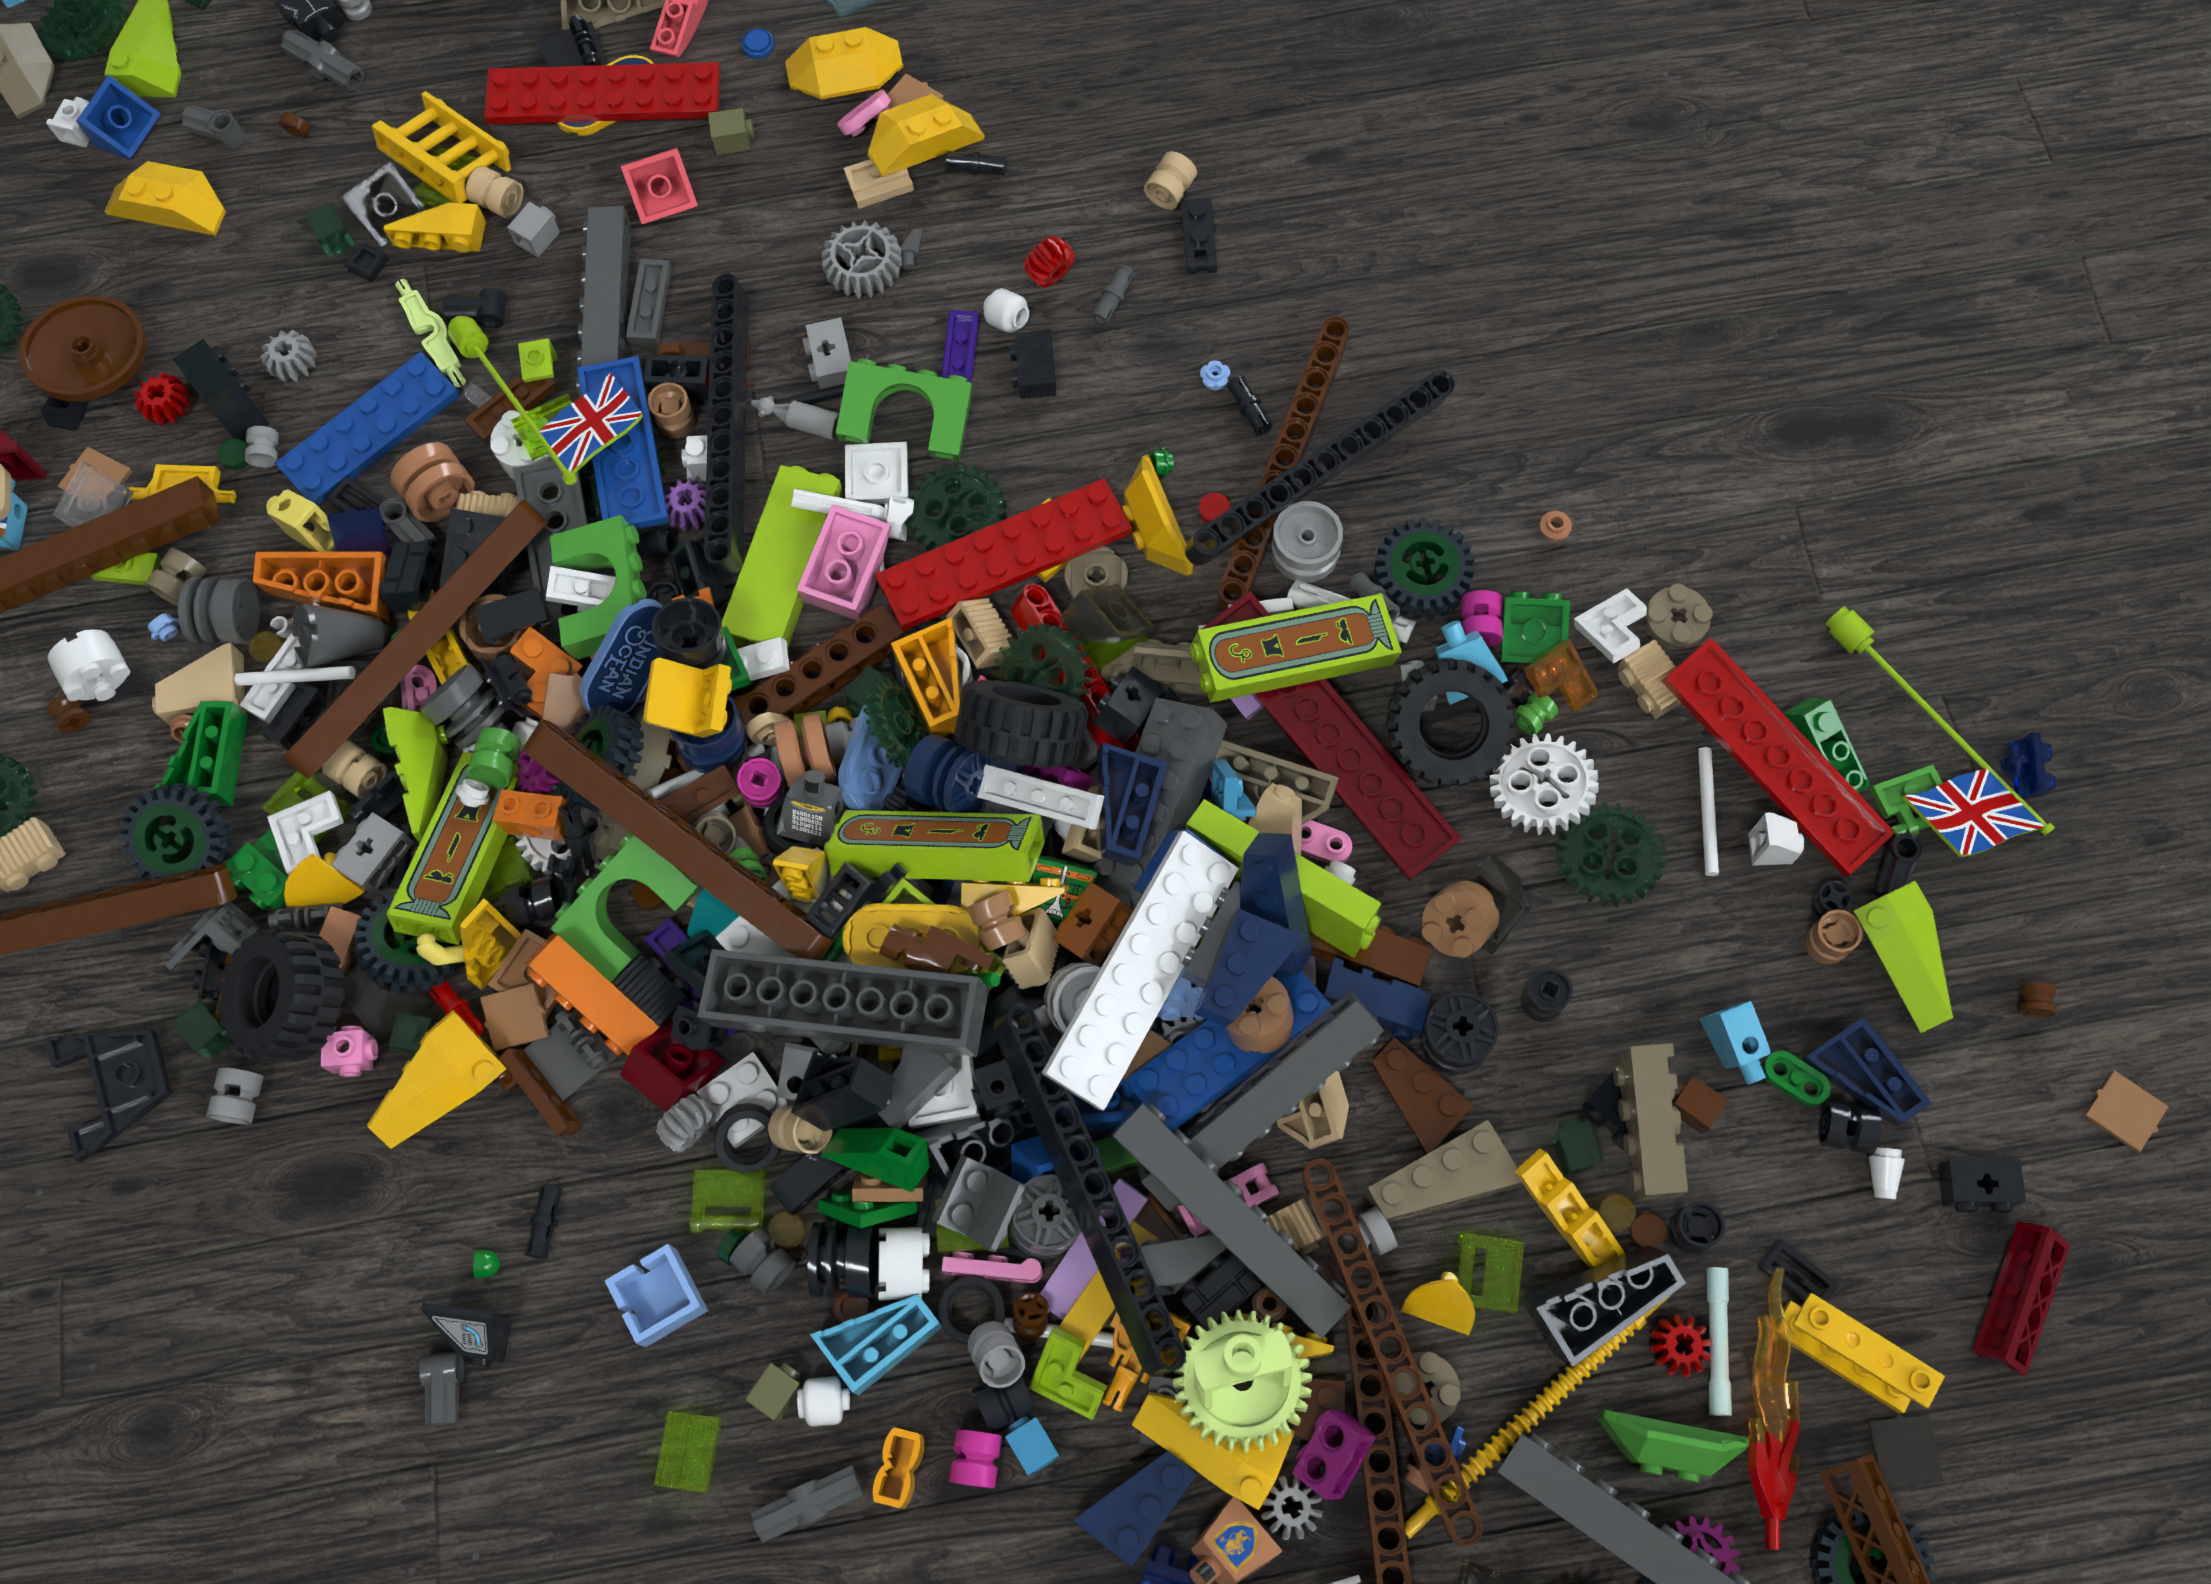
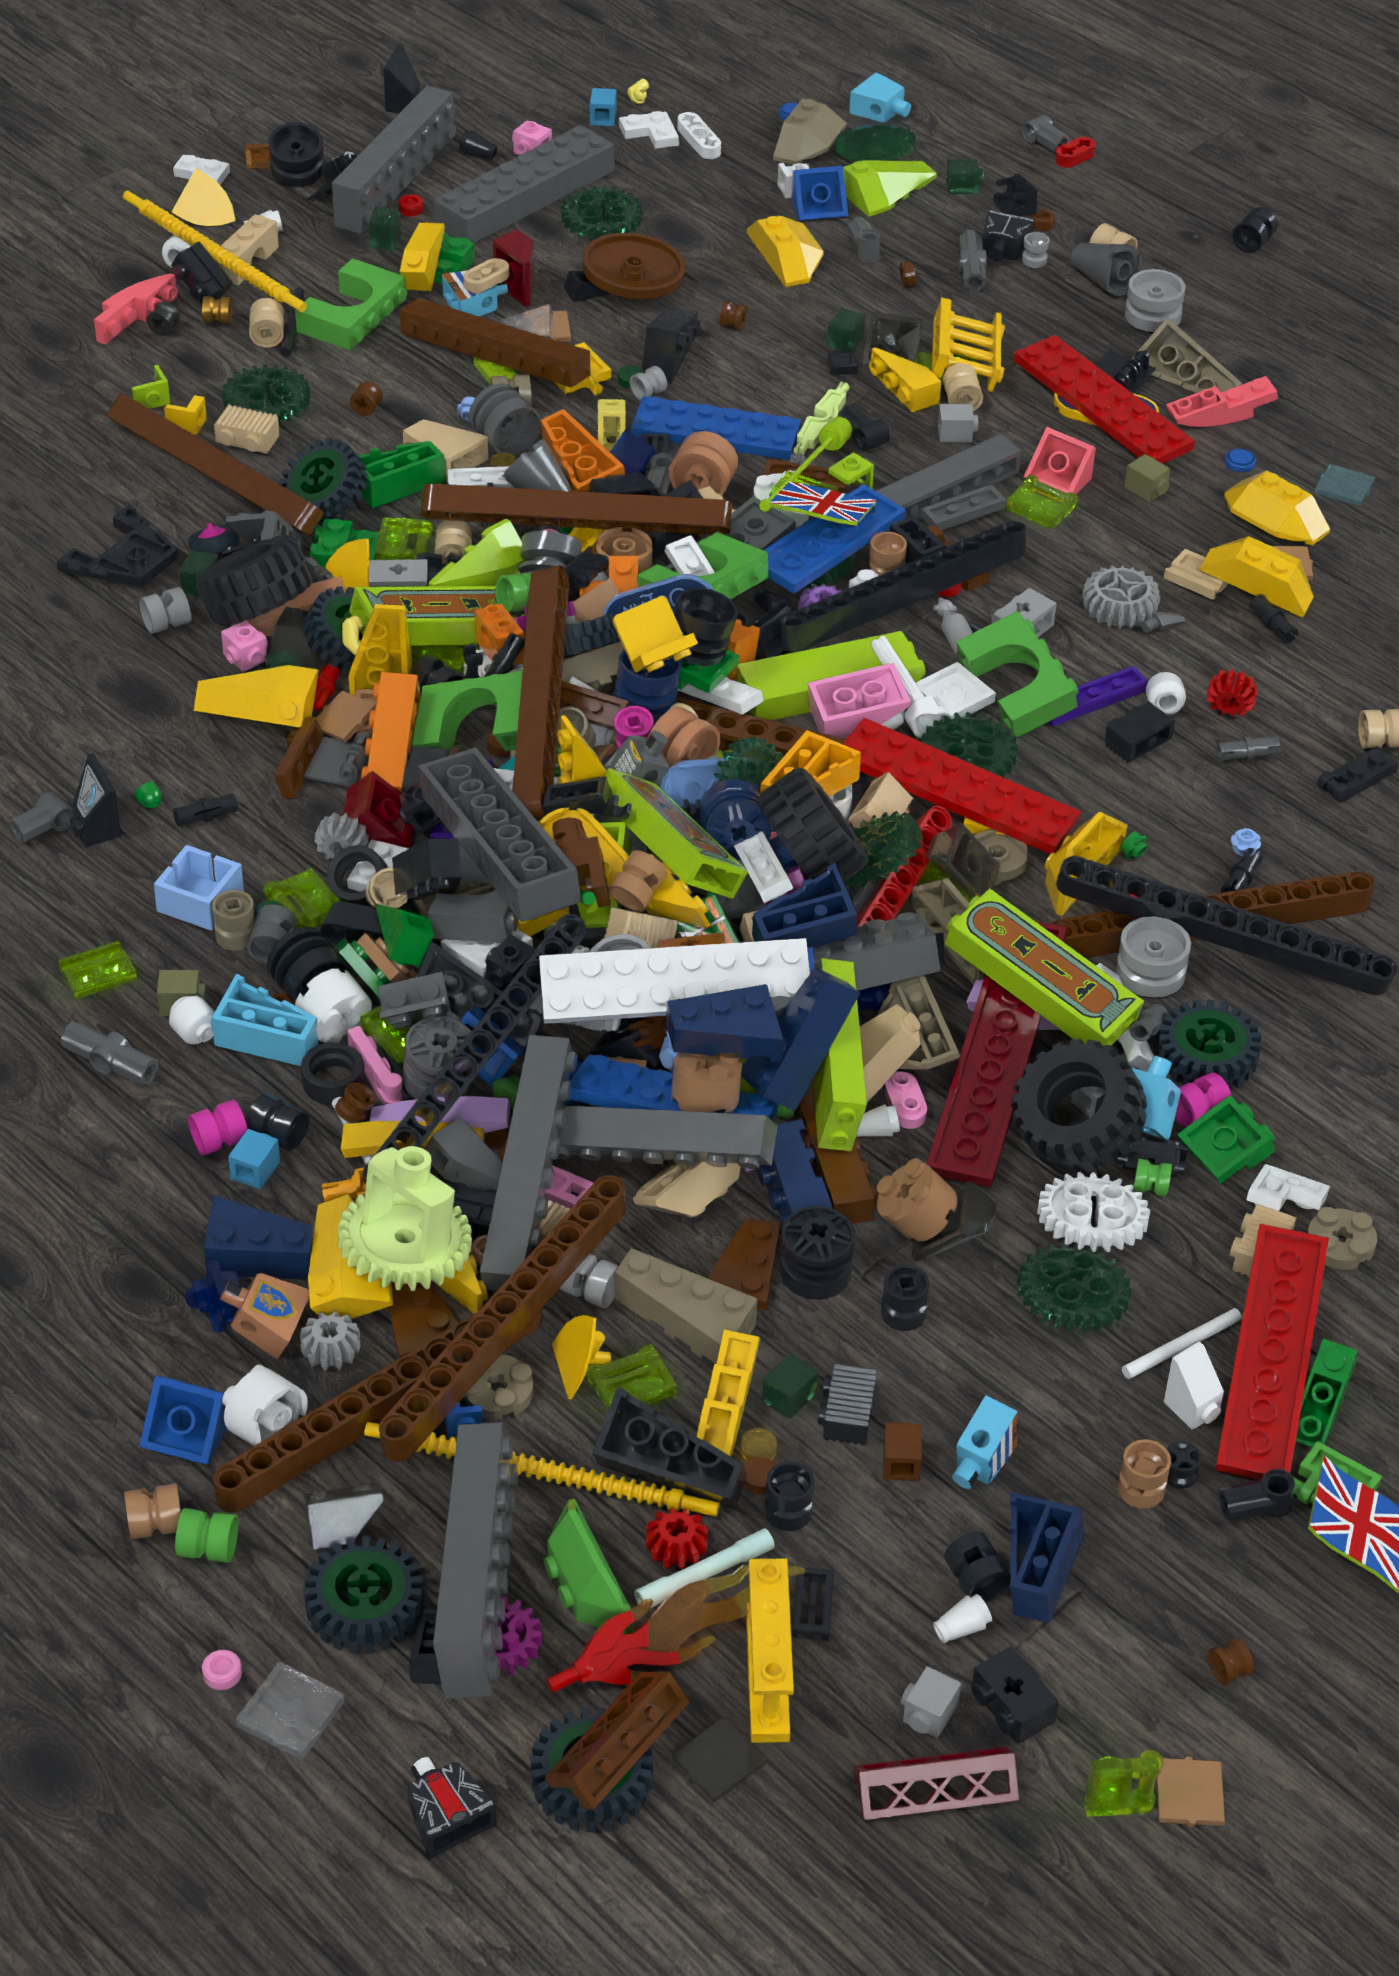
camera: 50 degrees right, 25 degrees down
white brick [48,630,130,701] -> none
red gear [134,372,191,426] -> none
white bar [234,666,356,686] -> none
light grey gear [261,329,317,383] -> none
white plate [267,791,344,875] -> none
white plate [455,779,490,807] -> none
black hinge [475,587,552,644] -> none
bright pink plate [837,90,891,137] -> none
light orange brick [873,1427,925,1509] -> none
light grey wheel [968,1321,1025,1388] -> none
lime tile [1028,1326,1107,1420] -> none
black brick [1093,666,1164,745] -> none
dark azure bracket [1211,759,1256,821] -> none
magenta brick [1292,1410,1377,1500] -> none
clear orange plate [1524,638,1599,712] -> none
nougat plate [1539,511,1572,542] -> none
dark tan wedge [1613,1043,1688,1201] -> none
green plate [1762,1051,1831,1107] -> none
lime wedge [1852,881,1953,1033] -> none
none -> black wheel [188,523,239,557]
none -> dark tan wheel [212,890,255,951]
none -> reddish brown wheel [719,301,748,331]
none -> light grey brick [901,1666,961,1739]
none -> clear neon green plate [1005,474,1079,529]
none -> clear neon green plate [1084,1750,1163,1817]

